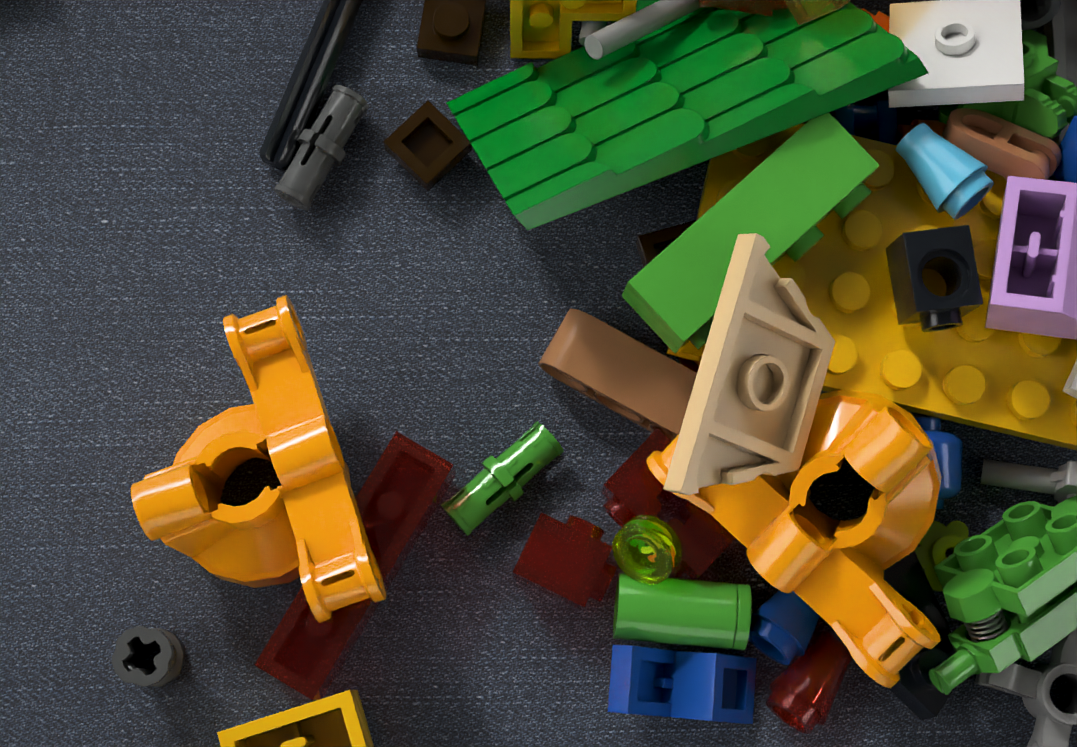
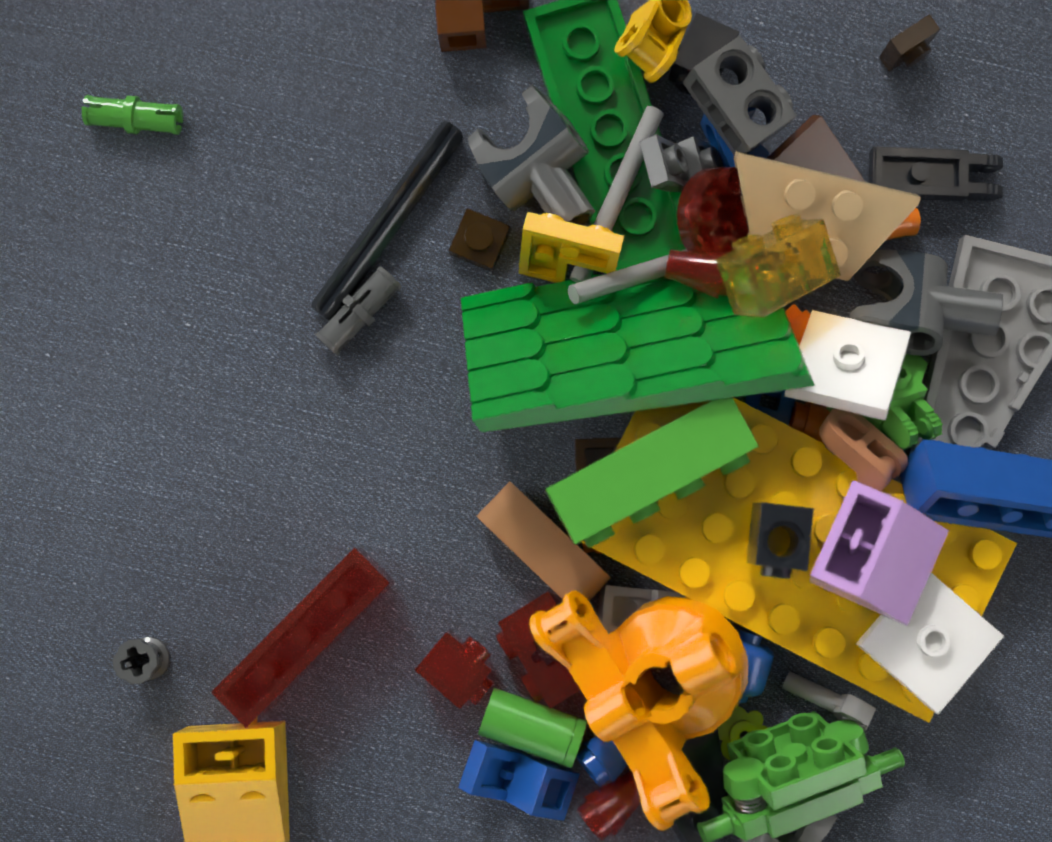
camera: 25 degrees right, 5 degrees up
light orange piece [131,295,386,623] -> none
dark brown plate [383,100,472,191] -> none
bright green pin [441,421,564,536] -> none
clear neon green tile [612,515,682,585] -> none
tan wing [663,233,835,495] -> none
medium azure cone [895,122,994,220] -> none

